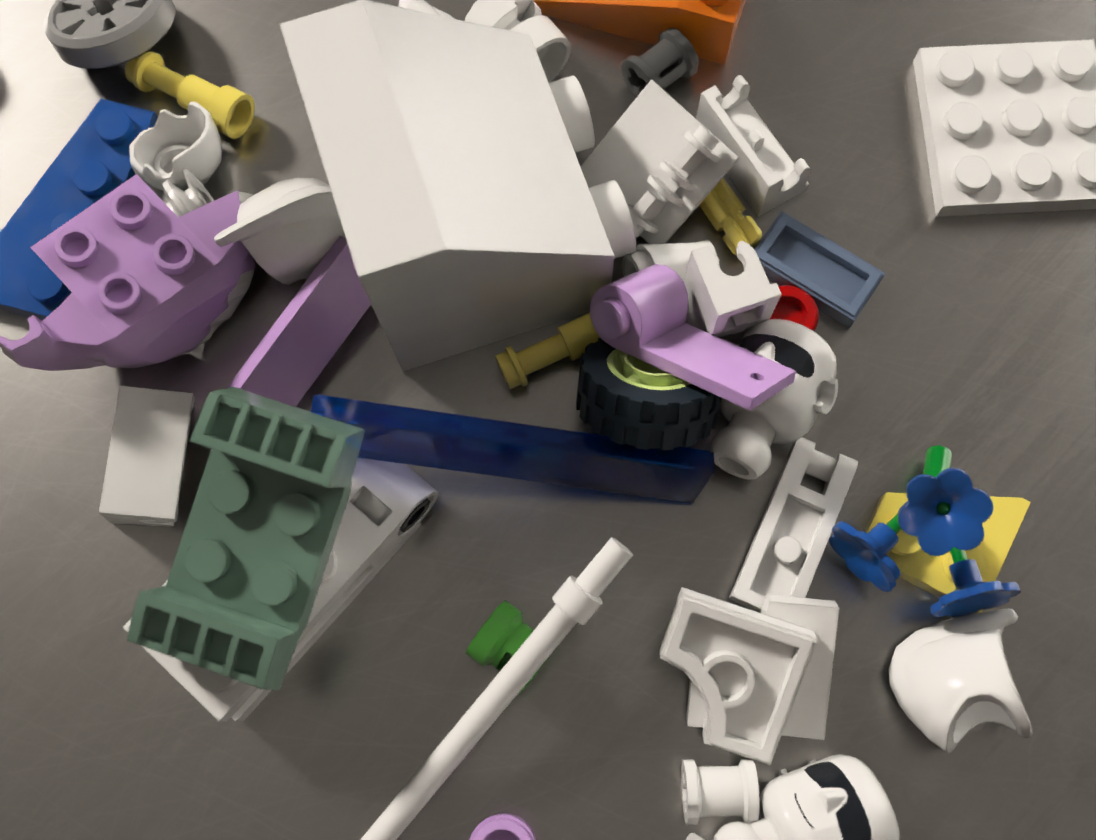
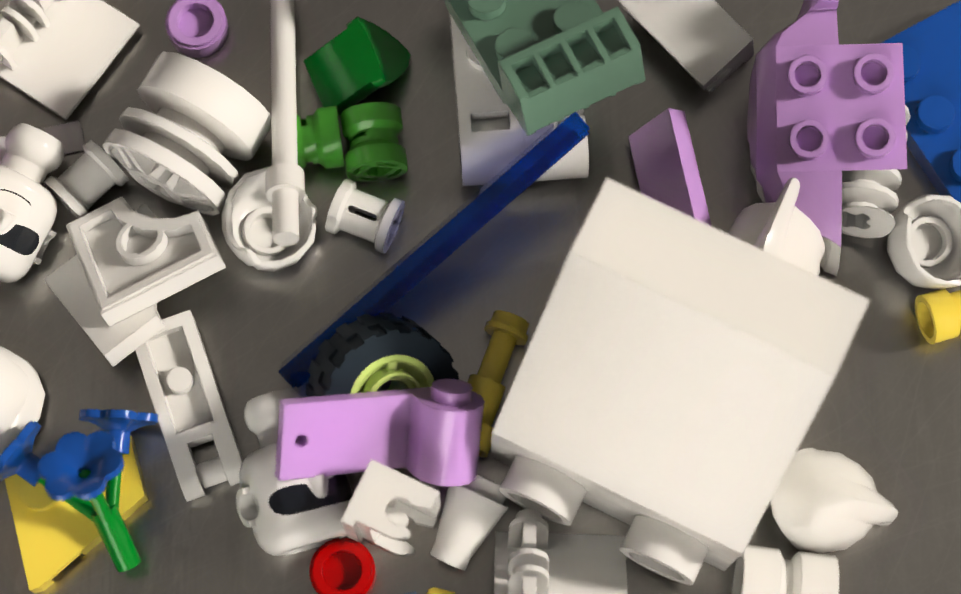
camera: 130 degrees right, 0 degrees up
none -> white wheel [102,51,271,216]
none -> white hair [221,167,317,272]
none -> green tile [303,16,411,115]
none -> white bush [325,179,405,254]
none -> bright green wheel [340,102,408,182]

